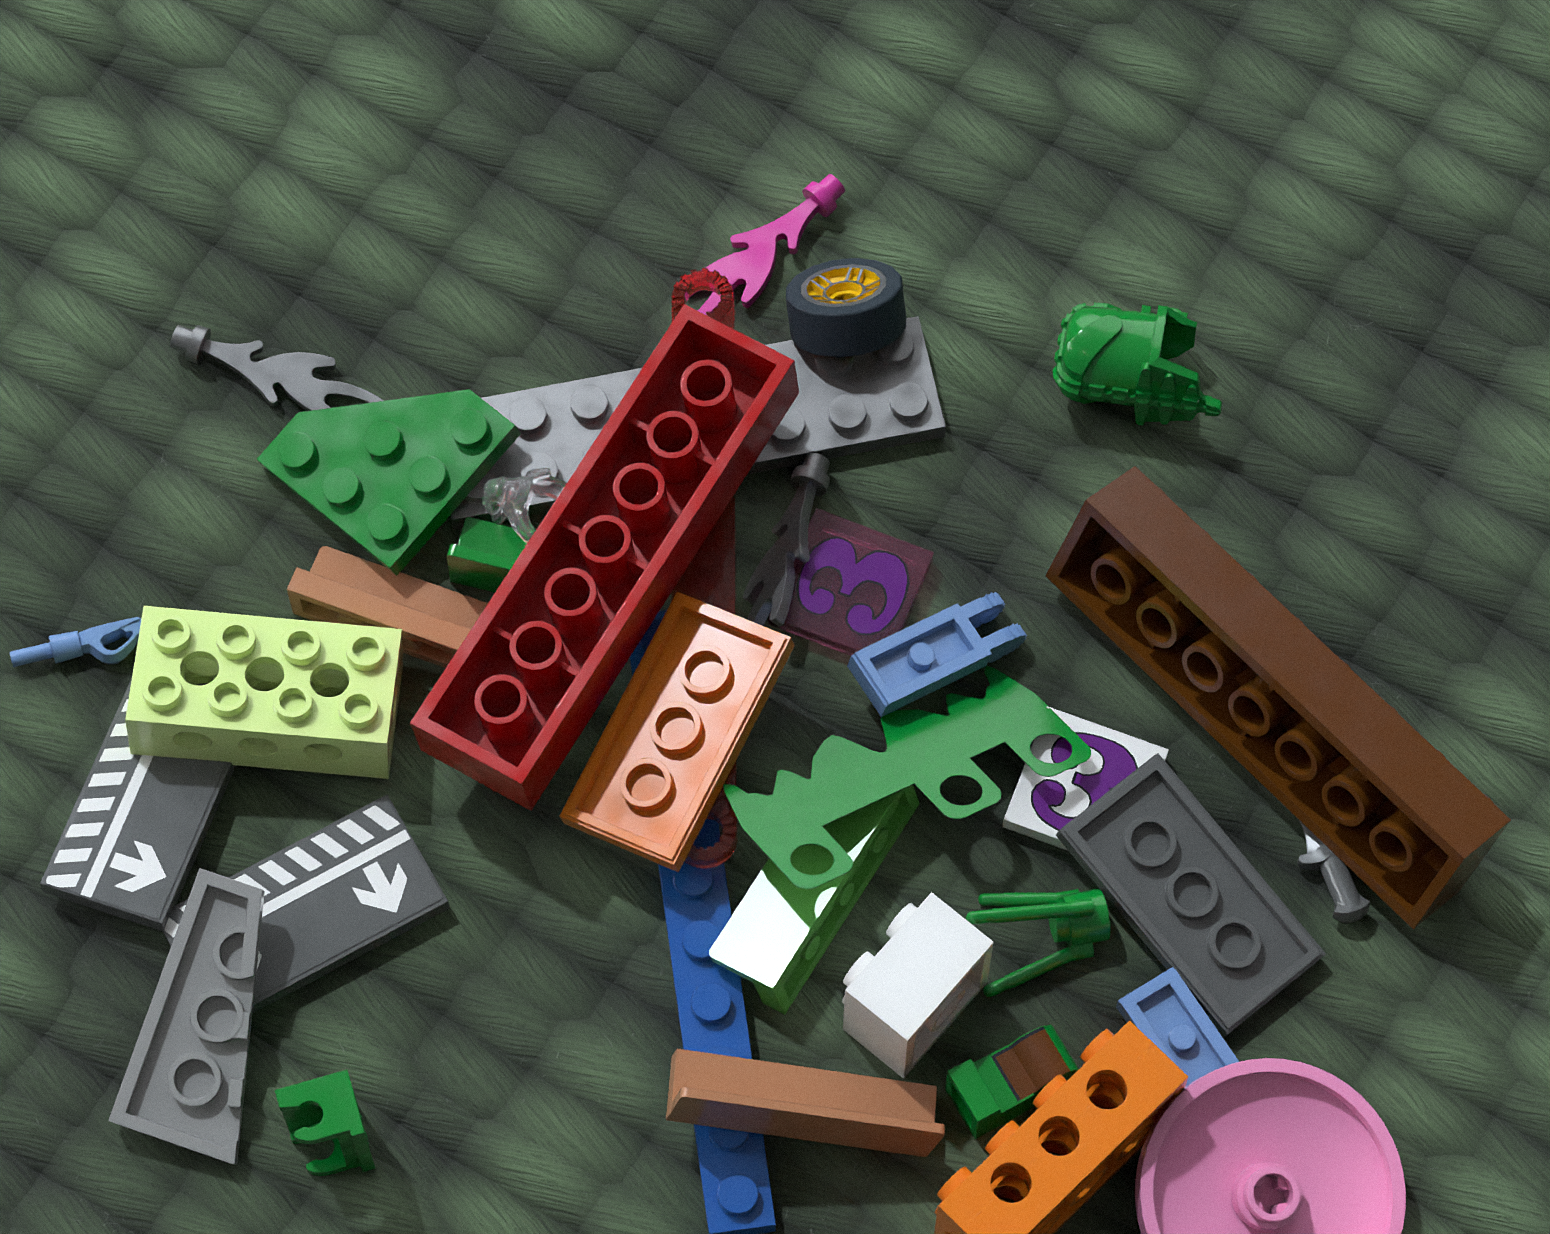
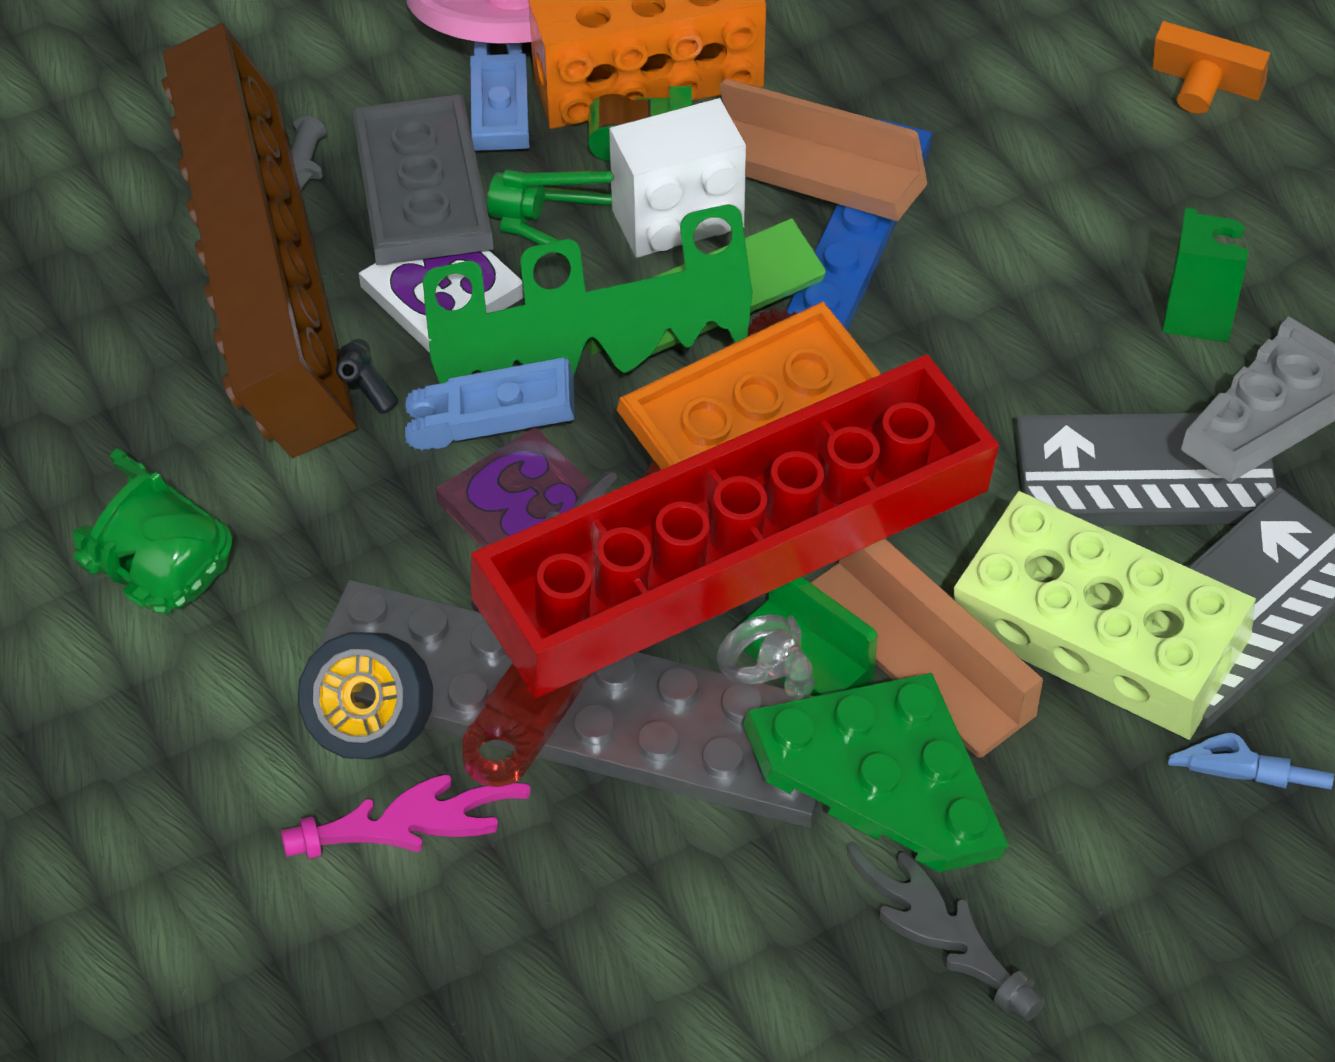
camera: 150 degrees left, 15 degrees down
none -> black piece [336,339,398,414]

